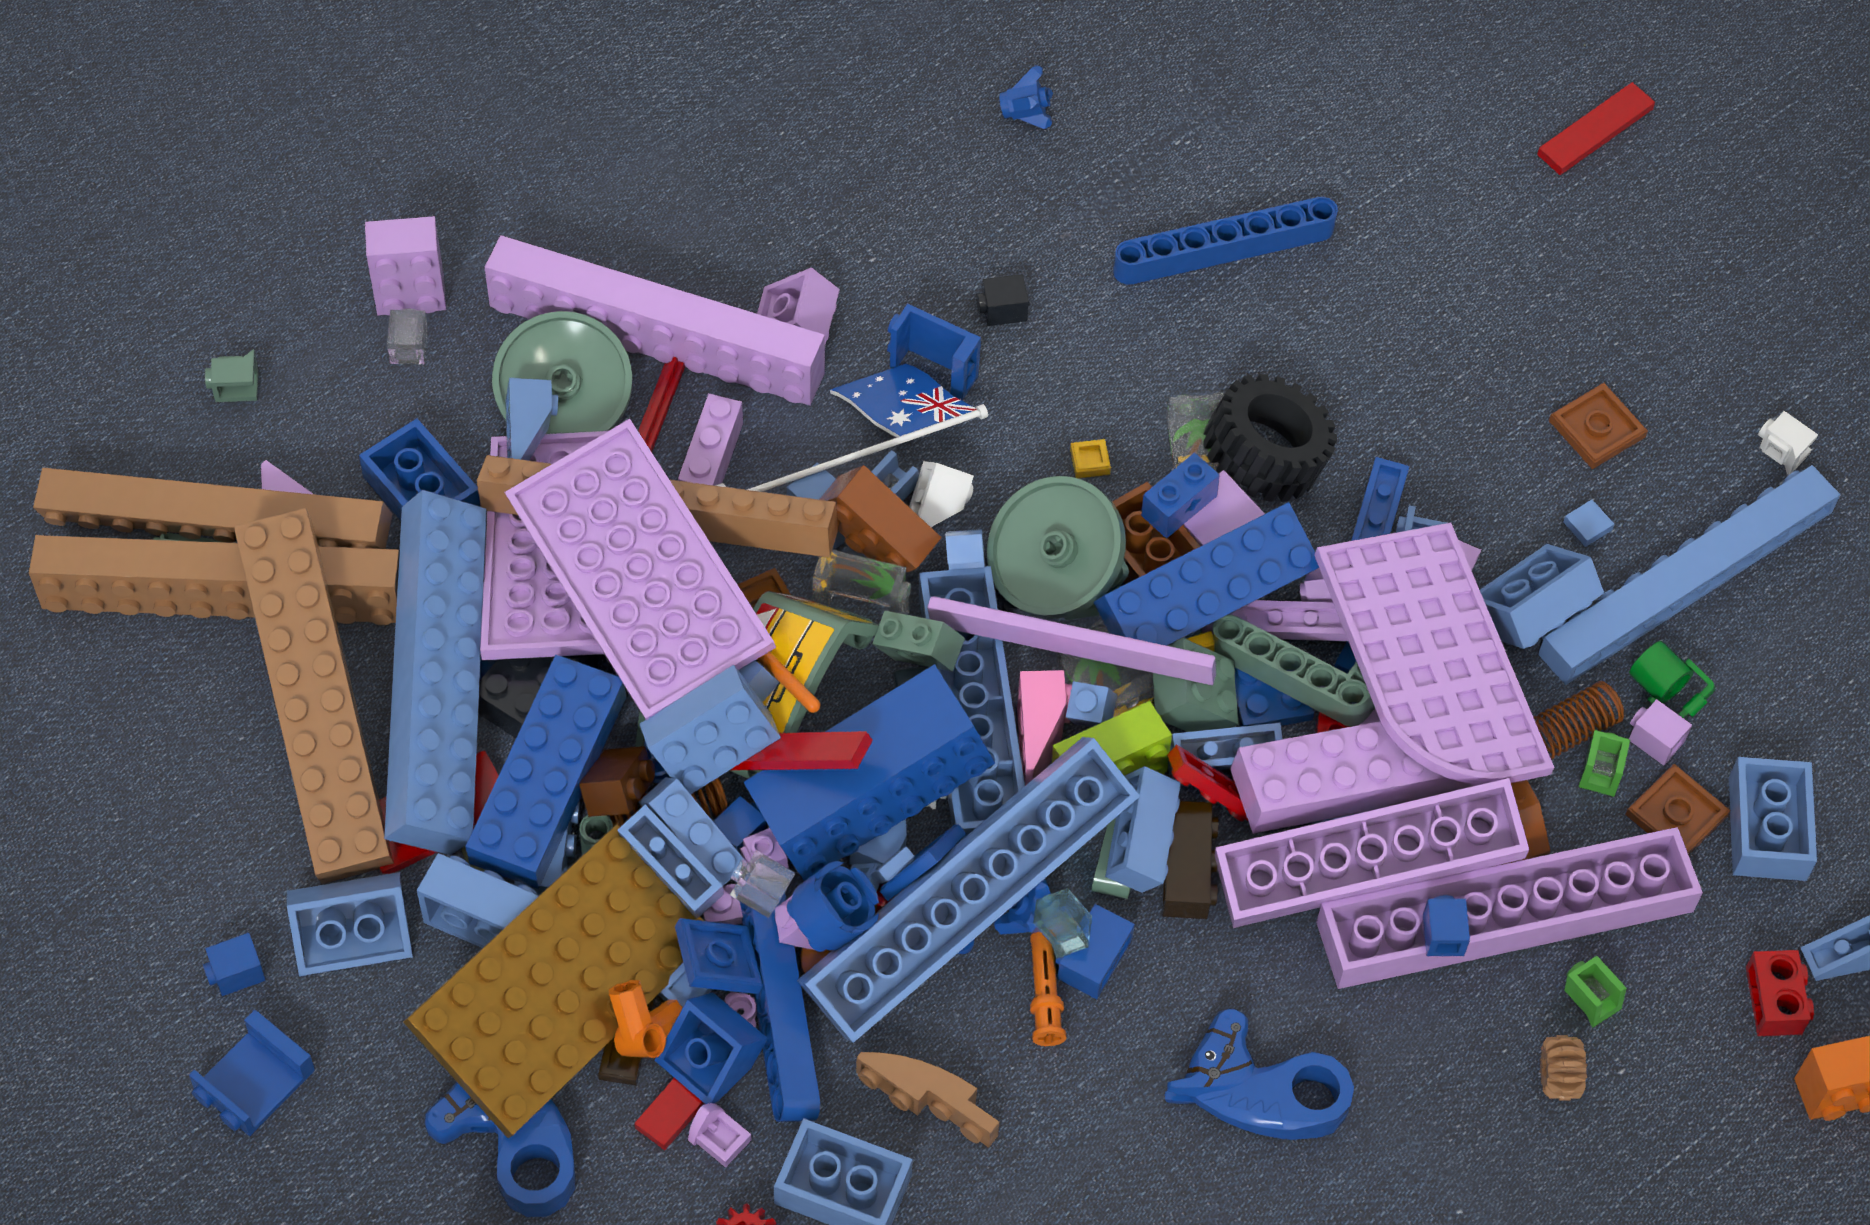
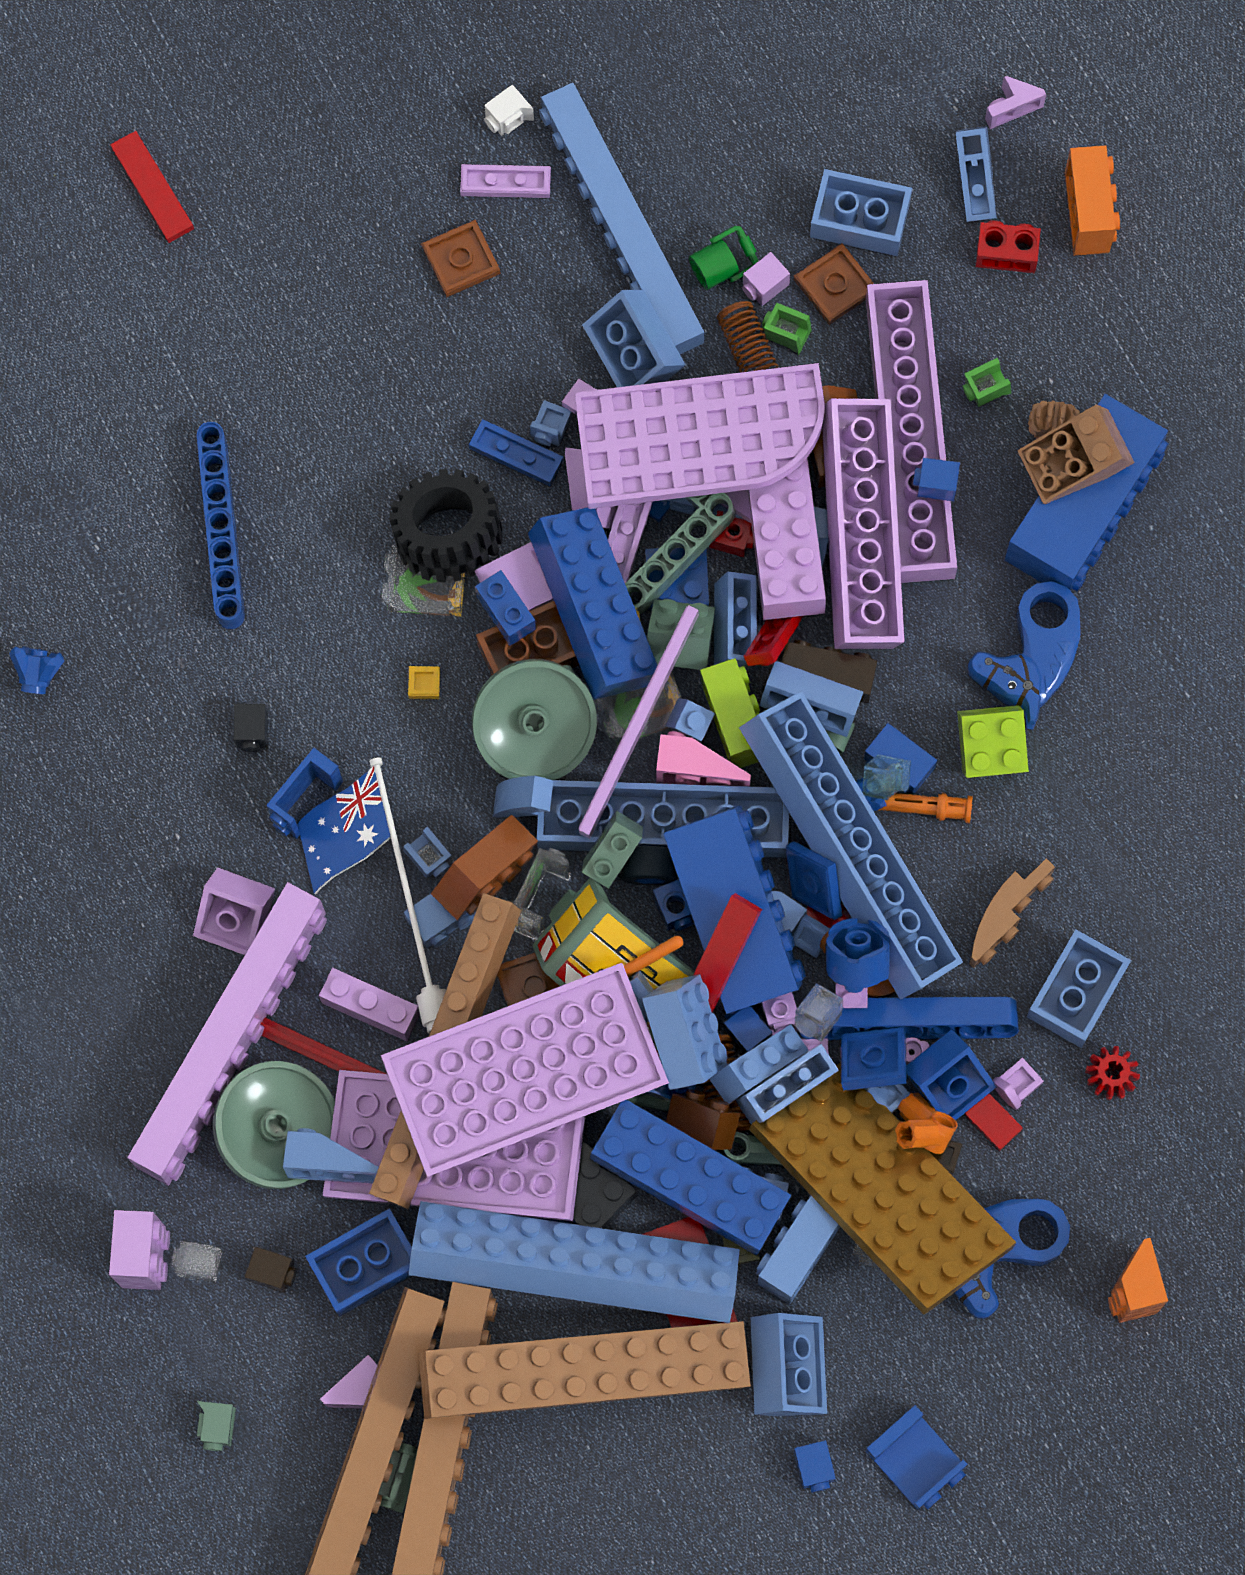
camera: 75 degrees left, 15 degrees up
medium blue tile [871,847,915,885] -> none
white slope [909,461,974,527] -> none
medium blue tile [1563,500,1614,547] -> none
none -> dark brown brick [245,1247,297,1293]
none -> lavender tile [460,164,551,198]
none -> lime brick [957,705,1029,778]
none -> blue brick [1004,394,1169,592]
none -> medium nougat slope [1017,405,1134,504]

